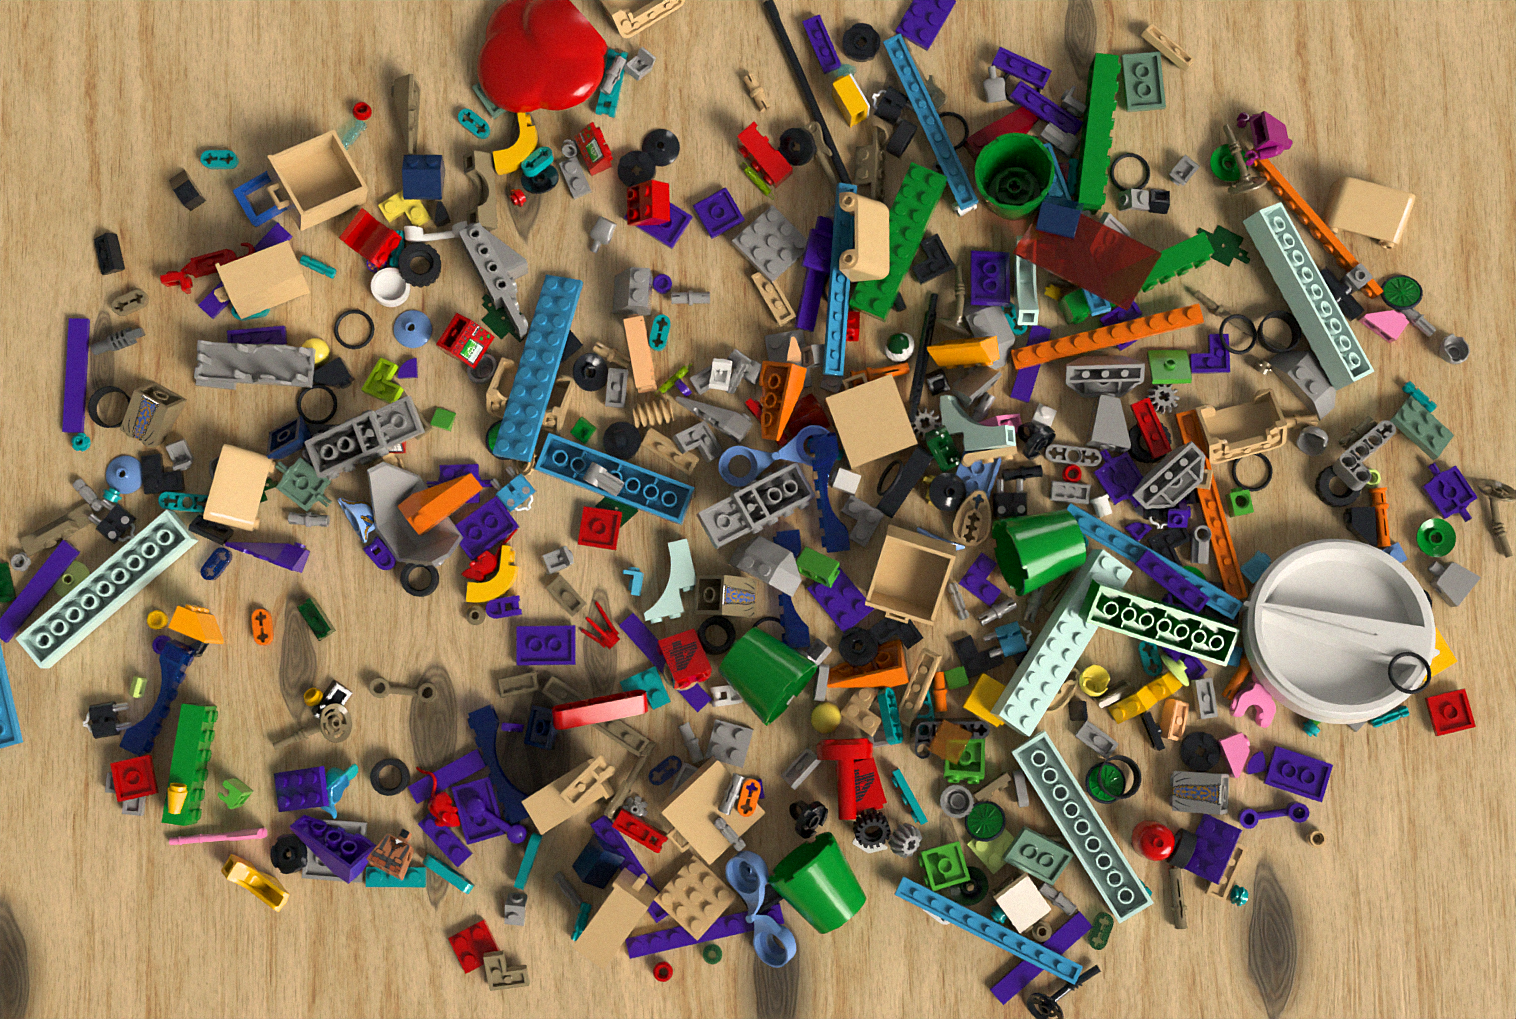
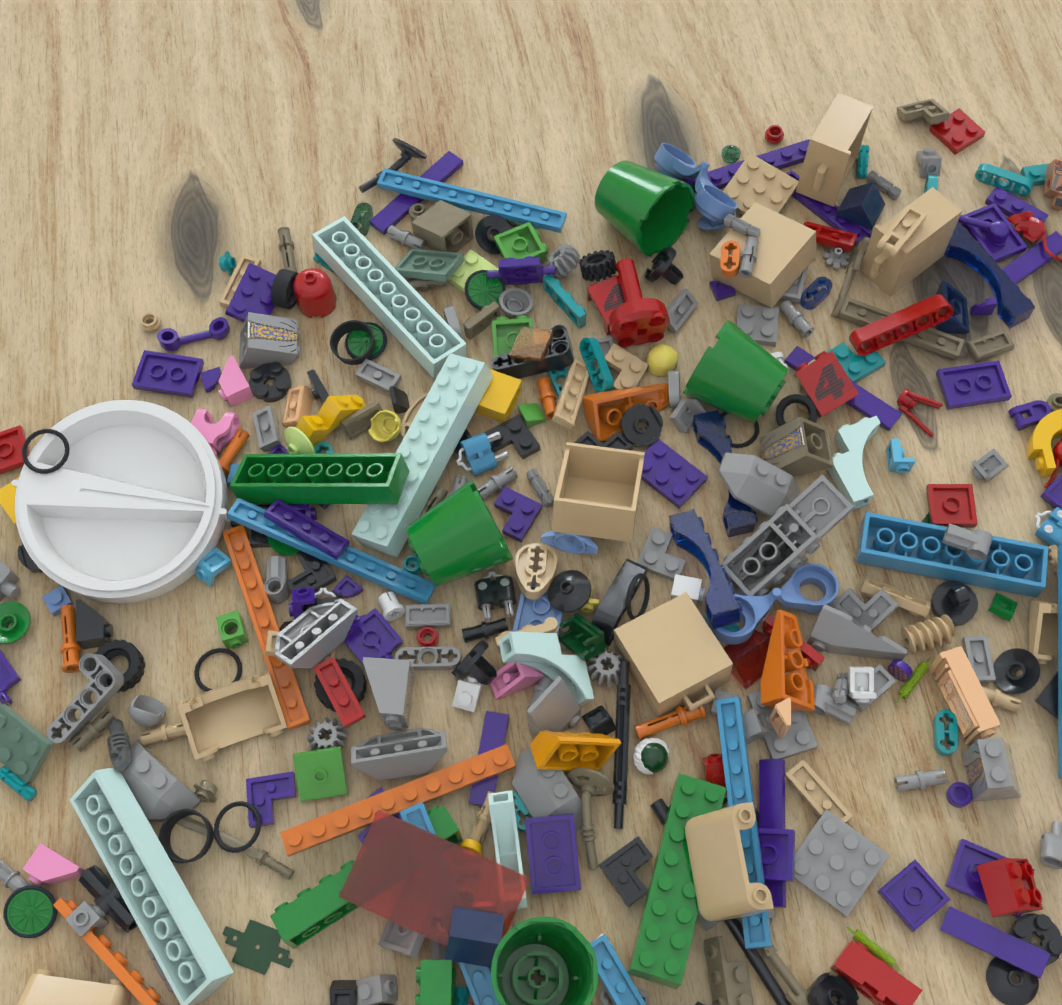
camera: 170 degrees right, 20 degrees down
dark tan plate [546,575,587,617] -> none
bright green hinge [796,547,840,588] -> none
yellowish green plate [1365,468,1381,488] -> none
none -> dark grey hinge [107,719,132,772]
none -> tan pin [469,791,494,843]
none -> dark purple plate [487,256,556,285]
none -> dark purple tile [940,906,1050,979]

